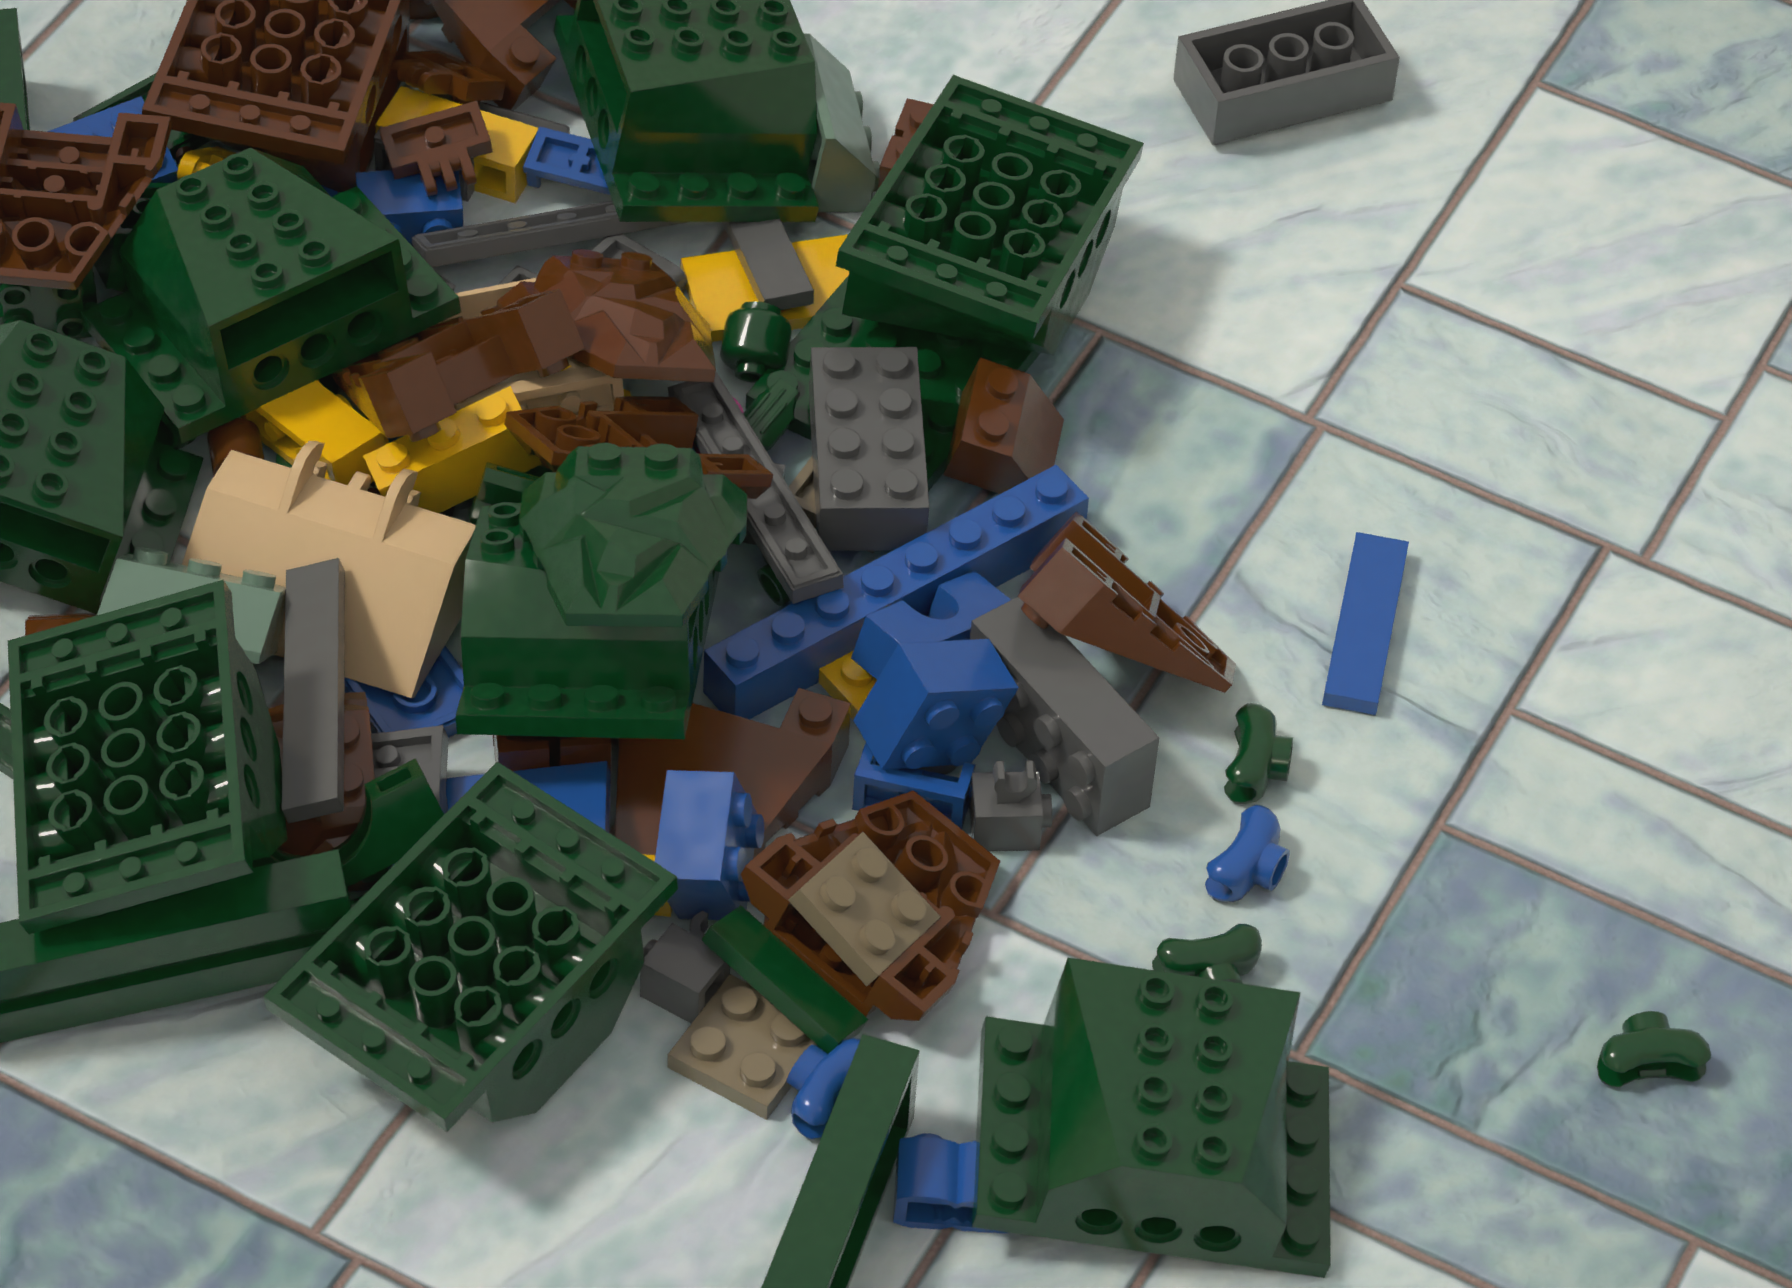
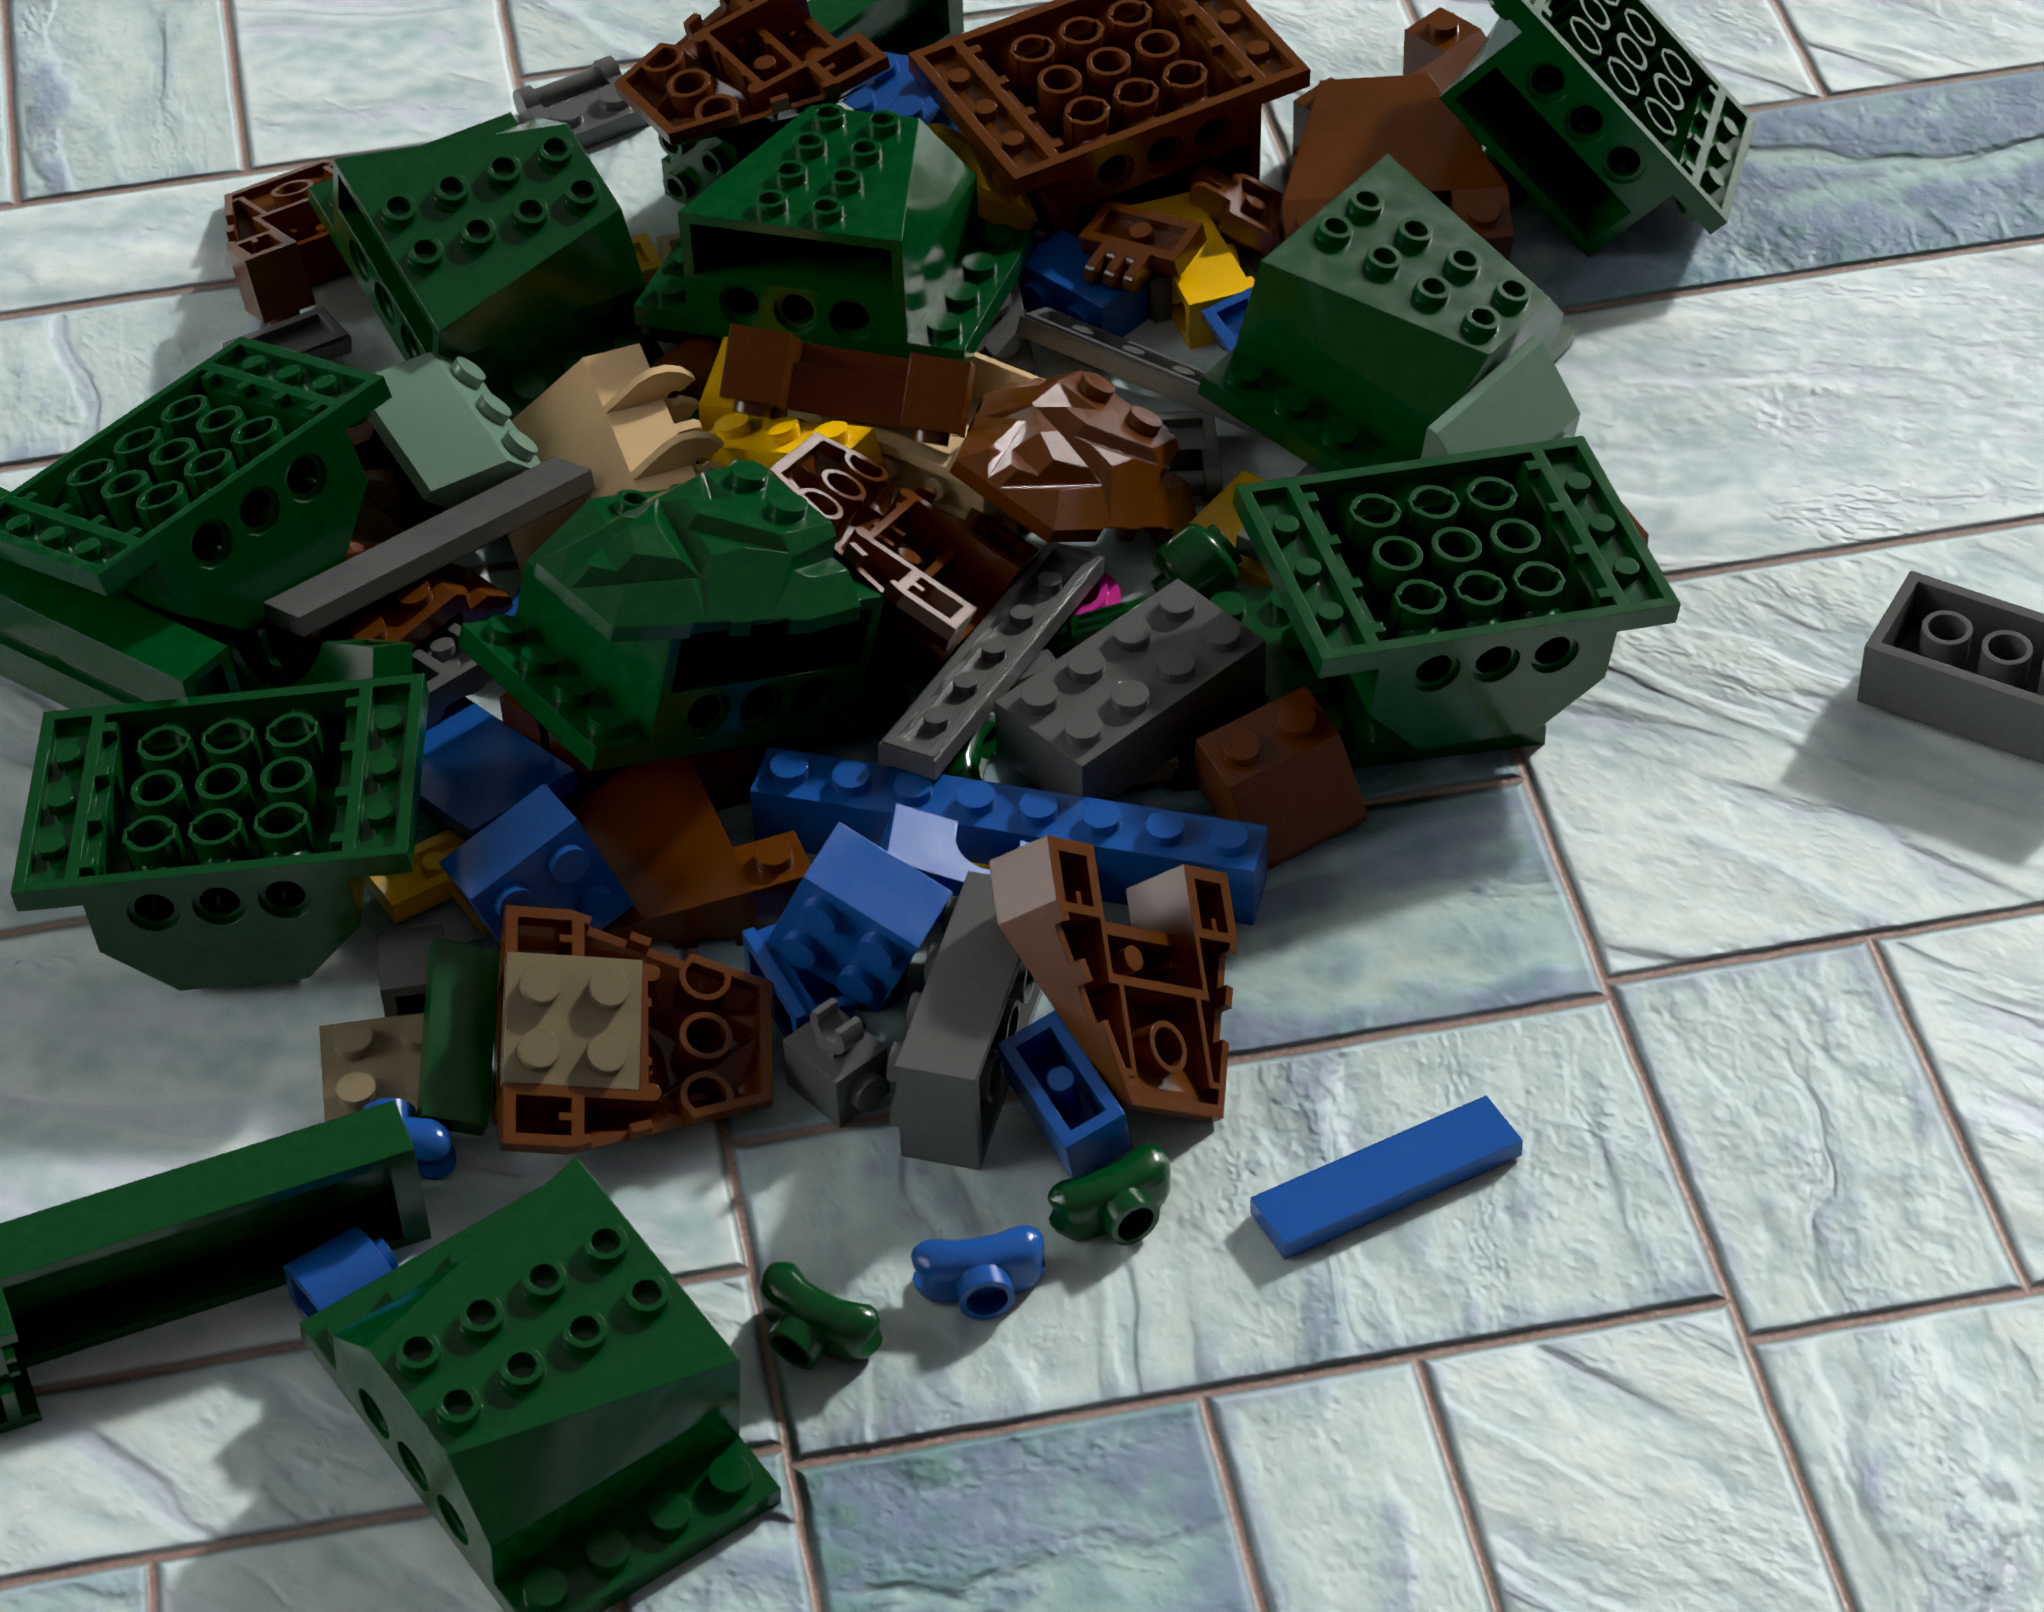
camera: 55 degrees right, 5 degrees down
none -> blue brick [997,1010,1133,1178]

